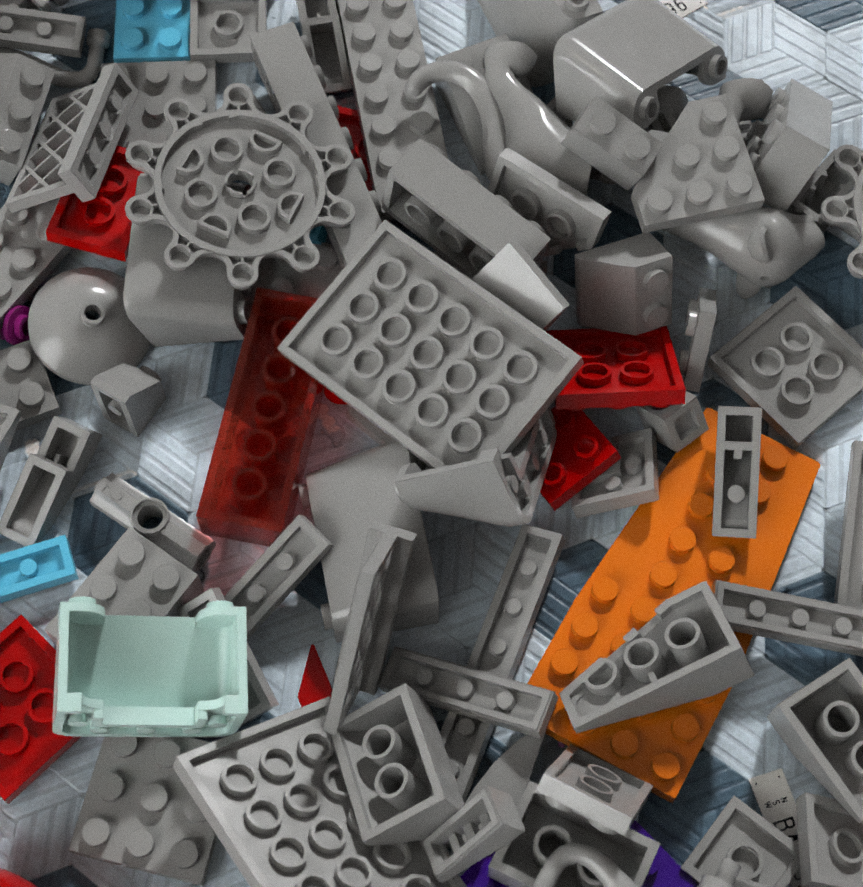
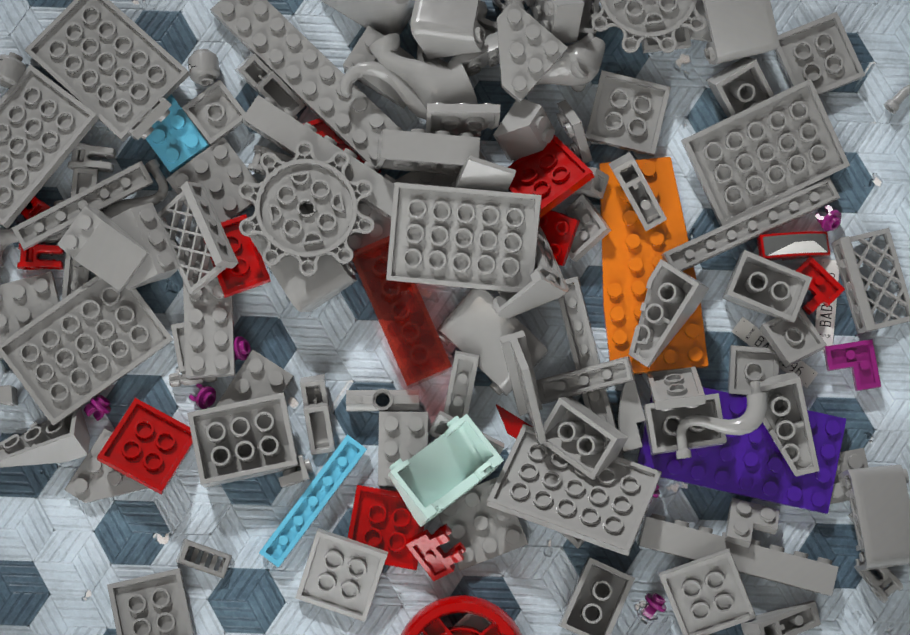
camera: 35 degrees left, 15 degrees up
light grey dish [28,267,150,385] -> none
light grey slope [90,362,166,437] -> none
light grey slope [423,785,525,882] -> none
light grey brick [560,95,664,191] -> none
none -> red plate [406,523,466,581]

